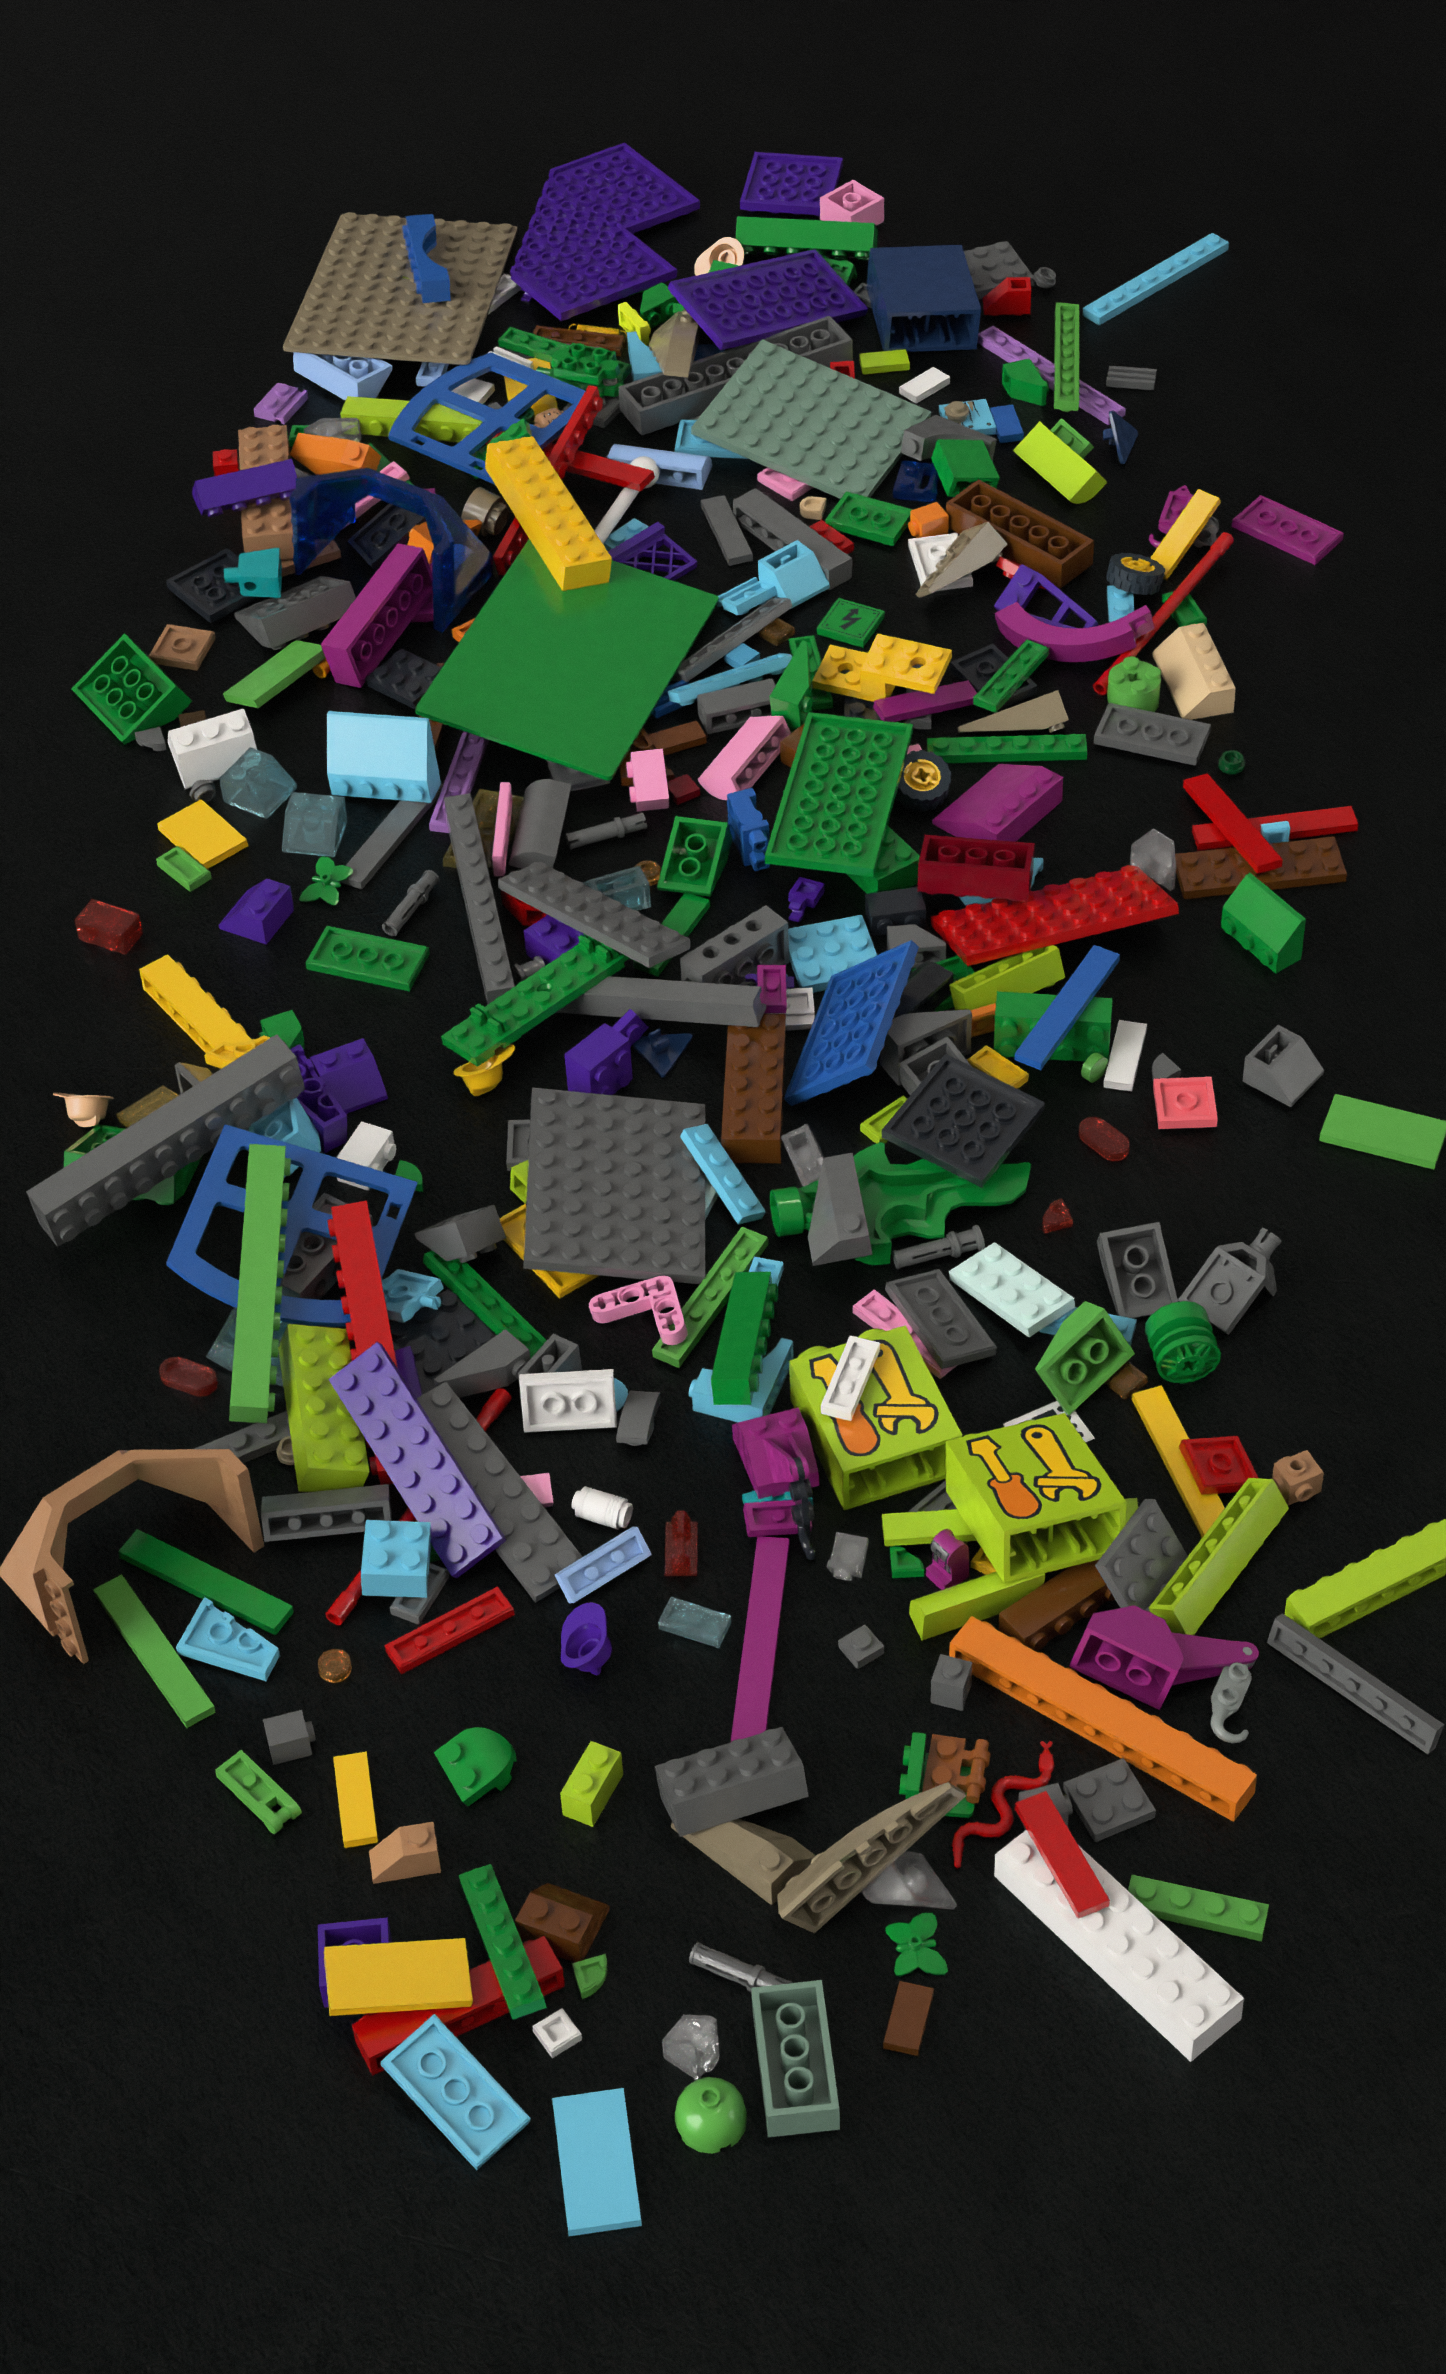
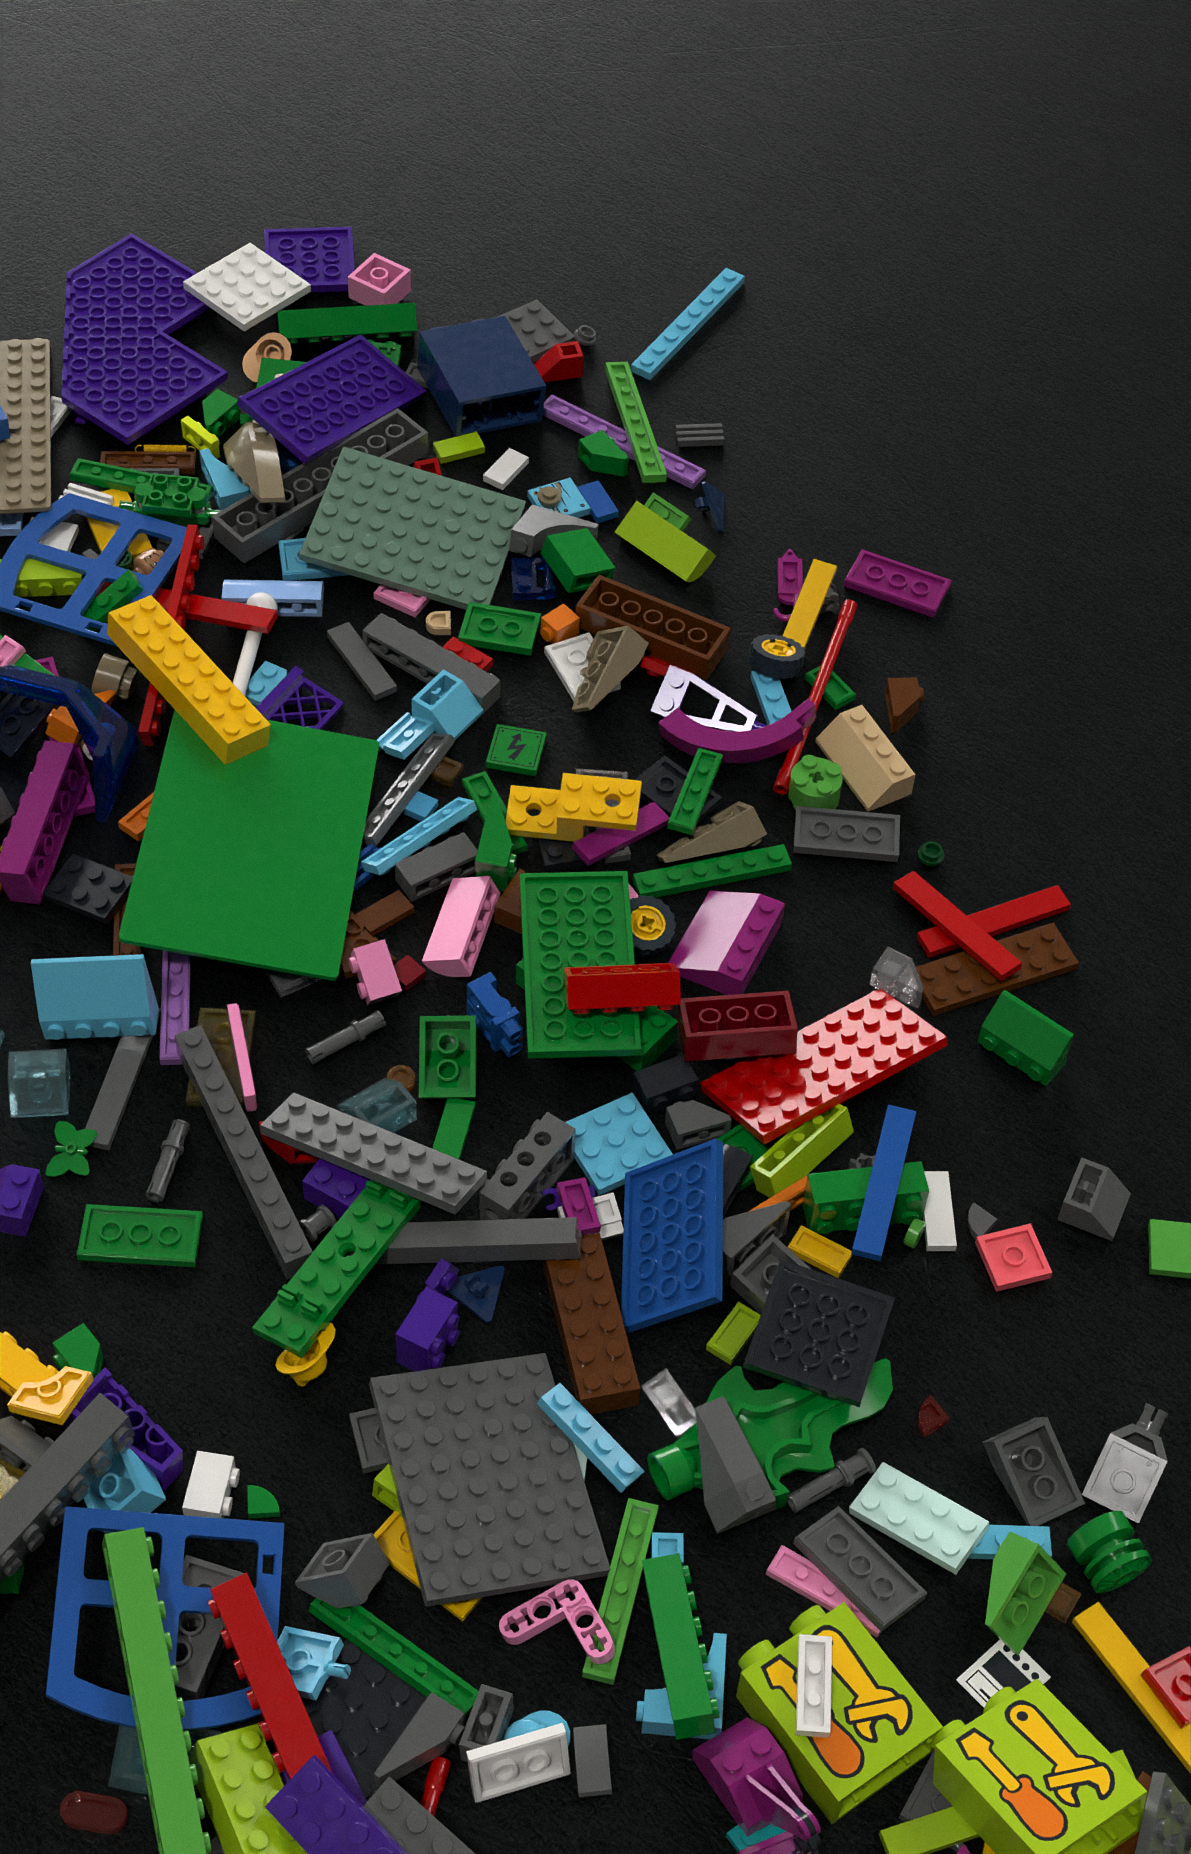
camera: 20 degrees left, 5 degrees up
dark purple slope [310,1038,388,1114] -> none
dark grey brick [508,779,572,869] -> none
dark purple plate [789,877,825,922] -> none
clear red tile [1079,1117,1129,1161] -> none
medium azure tile [1260,821,1290,843] -> none
none -> white plate [183,243,311,331]
none -> red slope [563,963,681,1014]
none -> reddish brown slope [885,677,924,733]

